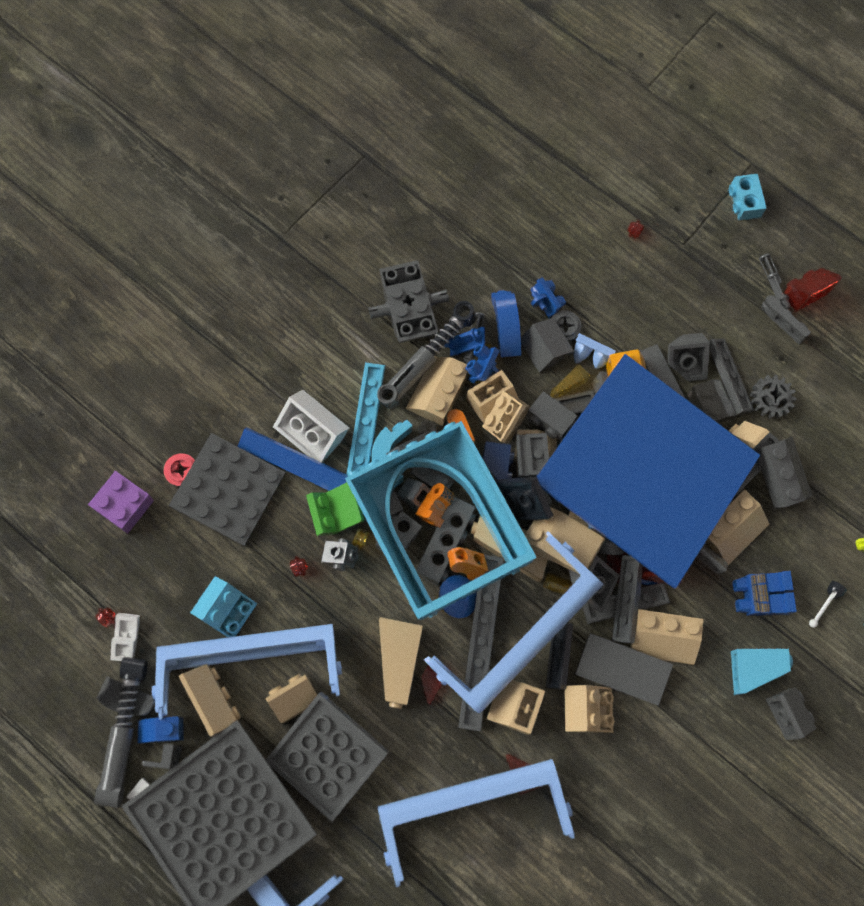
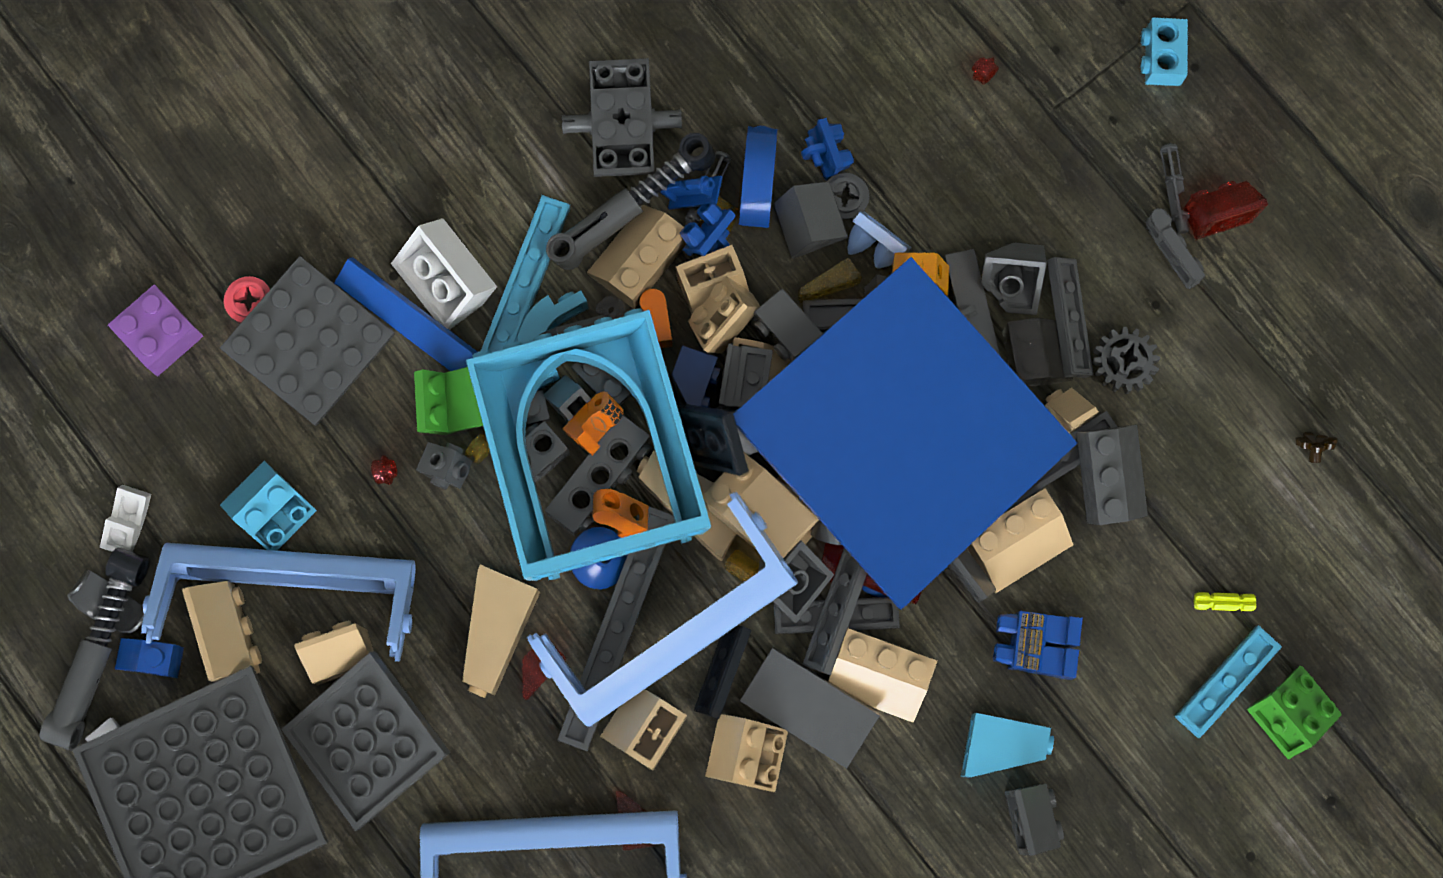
camera: 15 degrees right, 5 degrees up
clear red plate [95,607,116,627] -> none
dark grey panel [142,744,182,769] -> none
hinge [809,580,847,628] -> none

